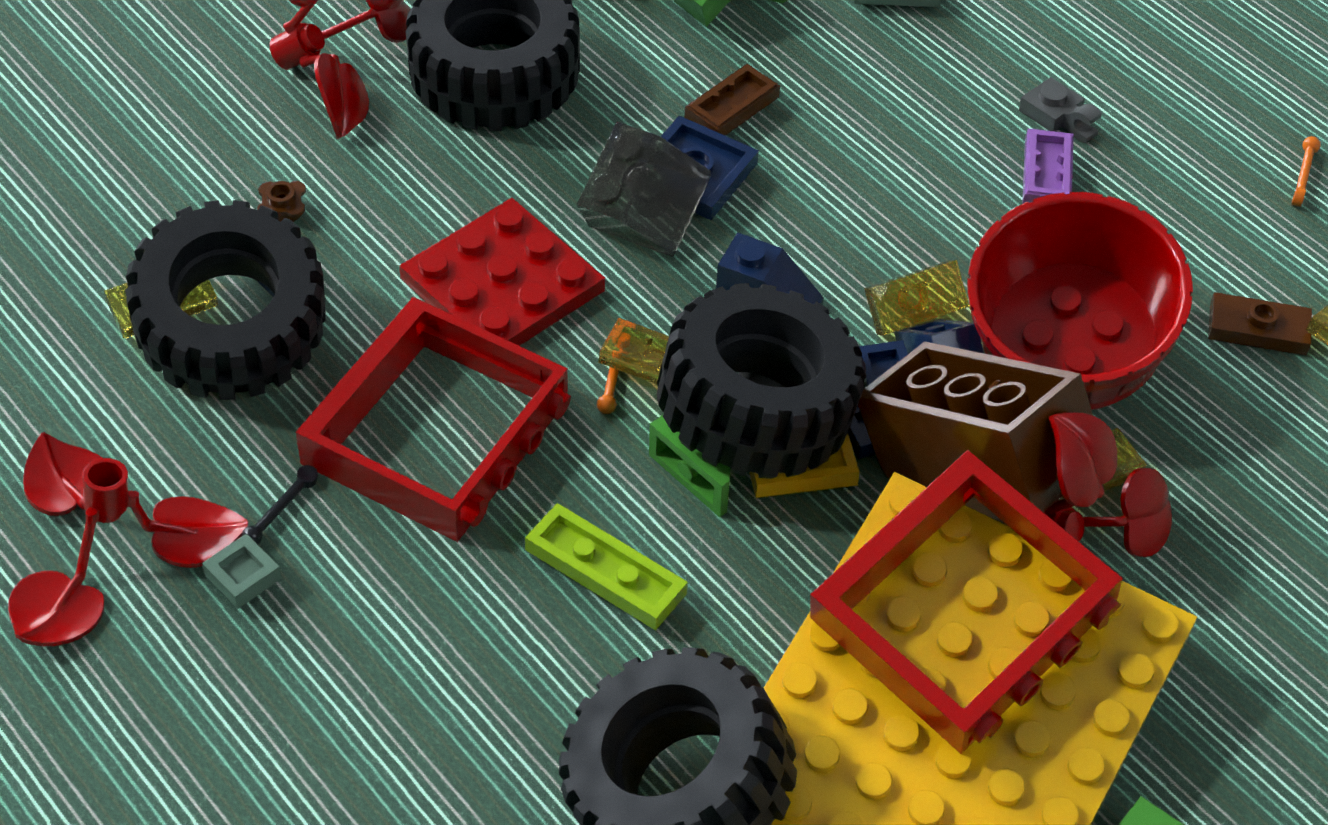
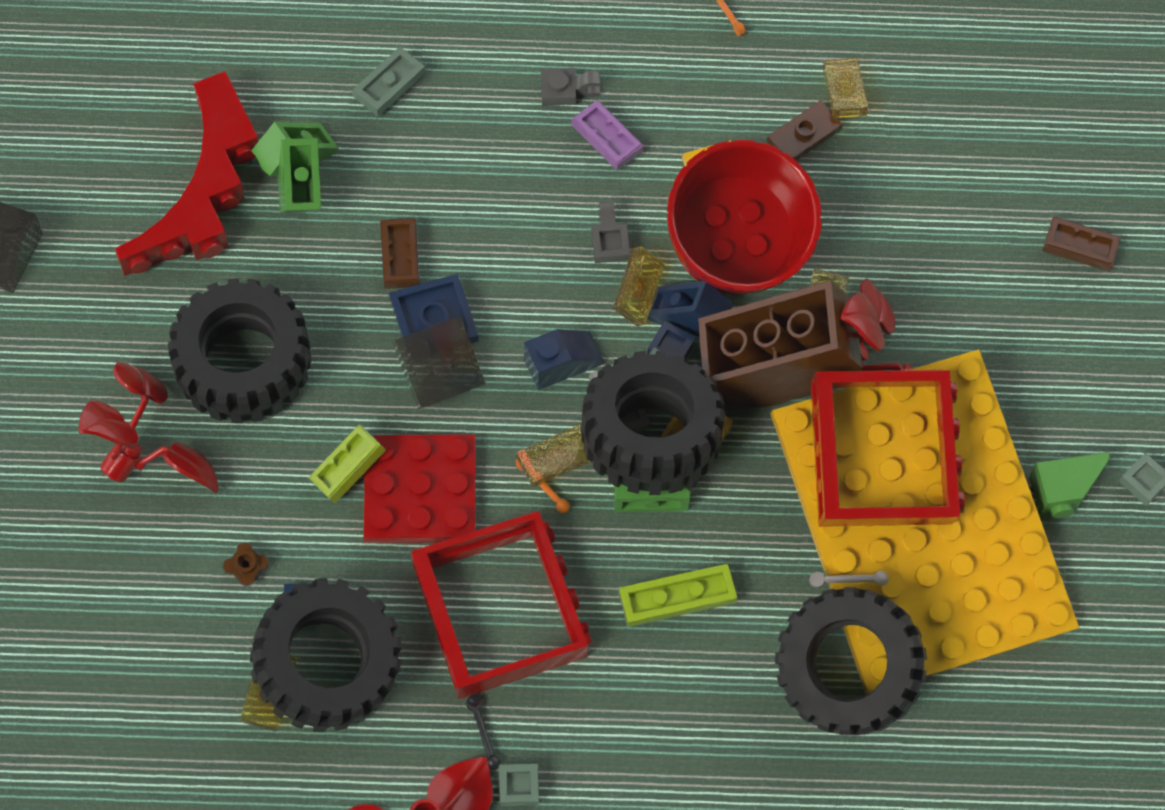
camera: 50 degrees left, 15 degrees up
none -> lime plate [308,424,386,503]
none -> dark grey plate [591,201,630,263]
none -> light grey hinge [809,571,889,588]

